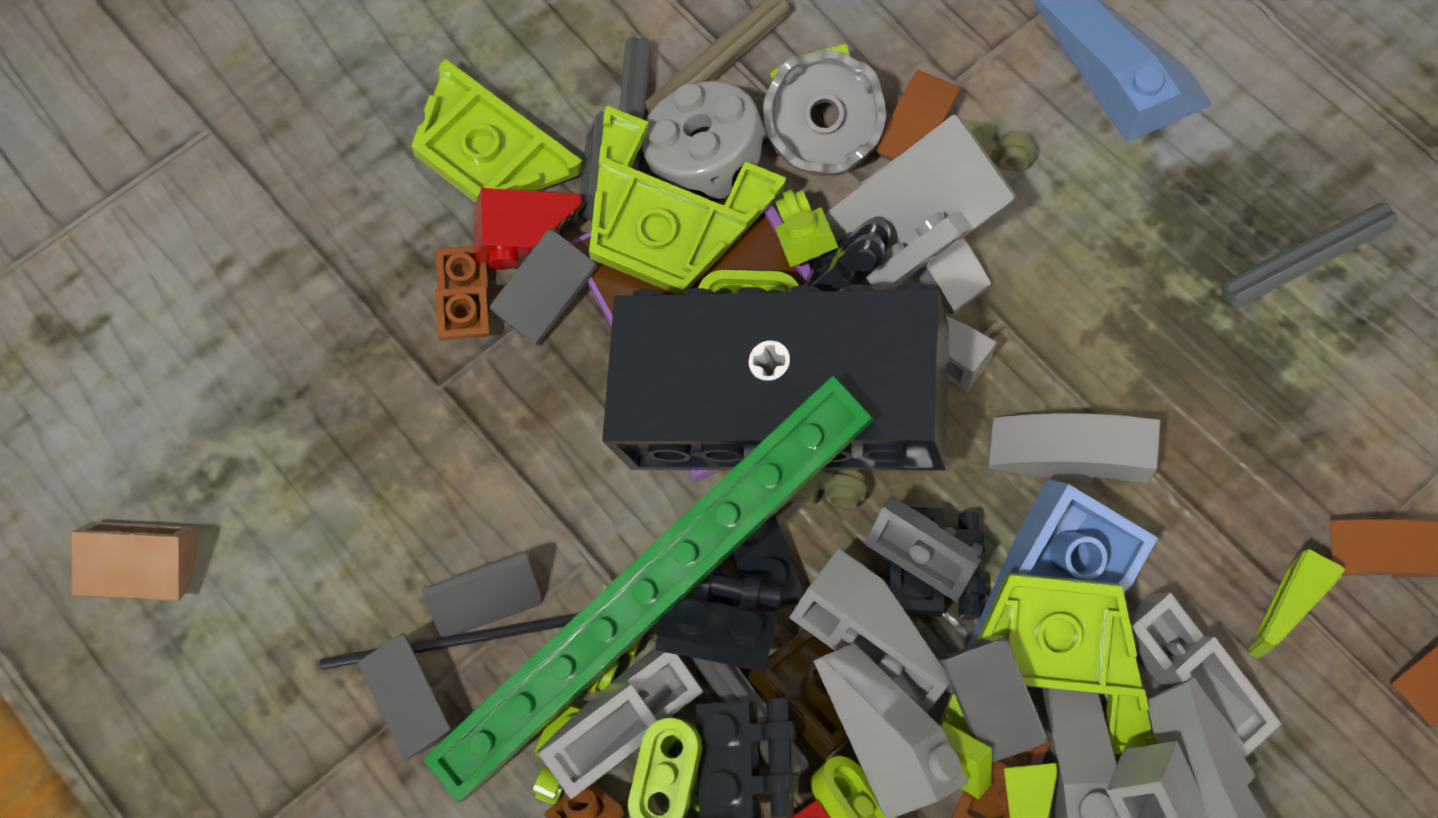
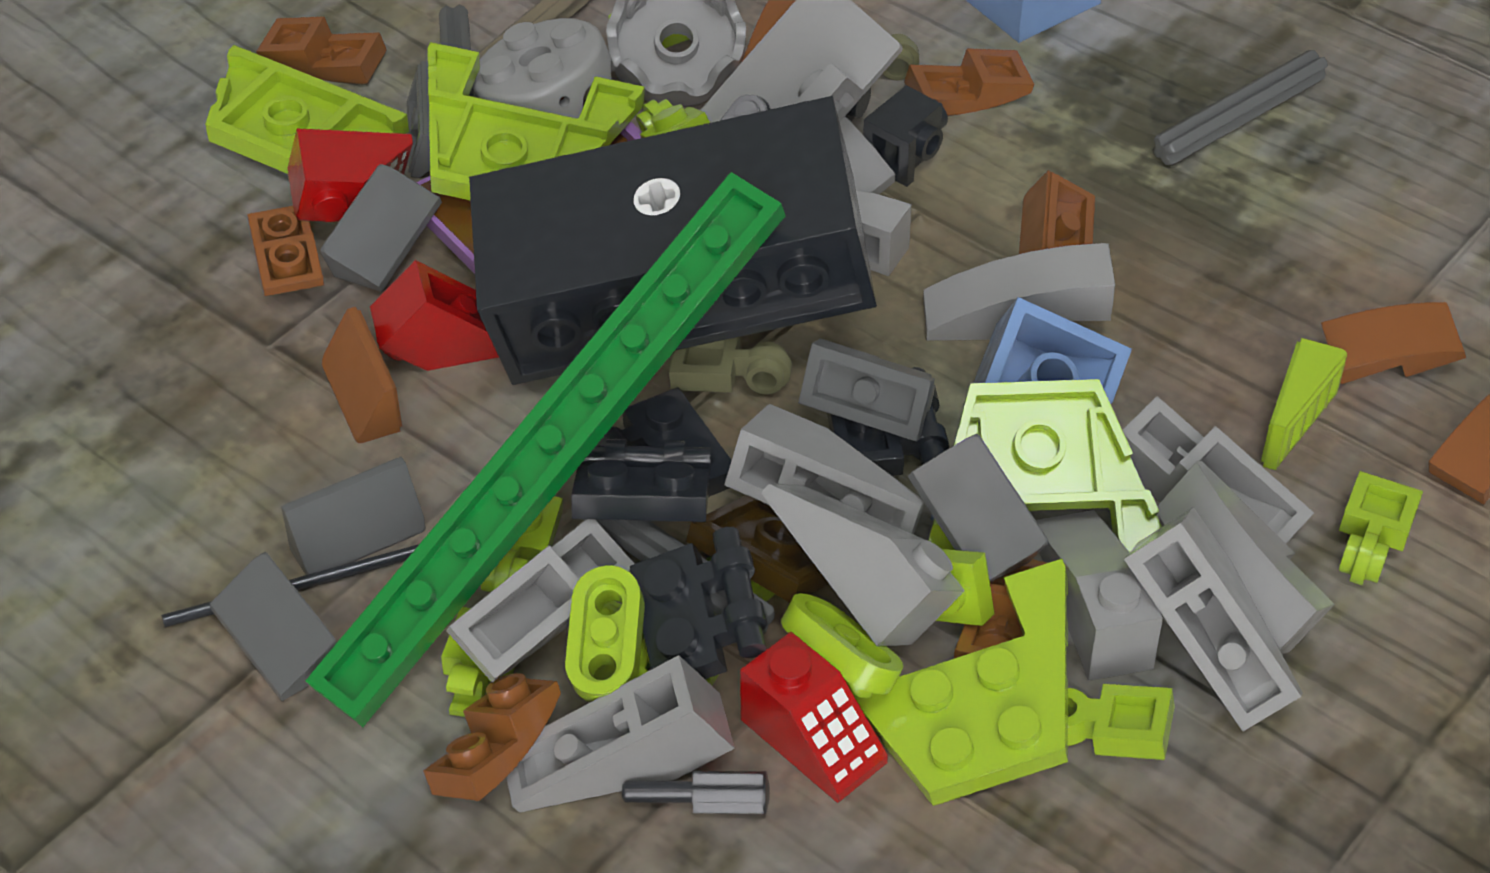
camera: 10 degrees left, 20 degrees down
none -> dark orange slope [256,17,387,84]
none -> dark orange slope [322,307,402,443]
none -> red slope [370,260,499,371]
none -> black brick [863,85,948,187]
none -> dark orange slope [904,48,1035,116]
none -> dark orange slope [1019,170,1095,254]
none -> lime plate [1339,471,1423,585]

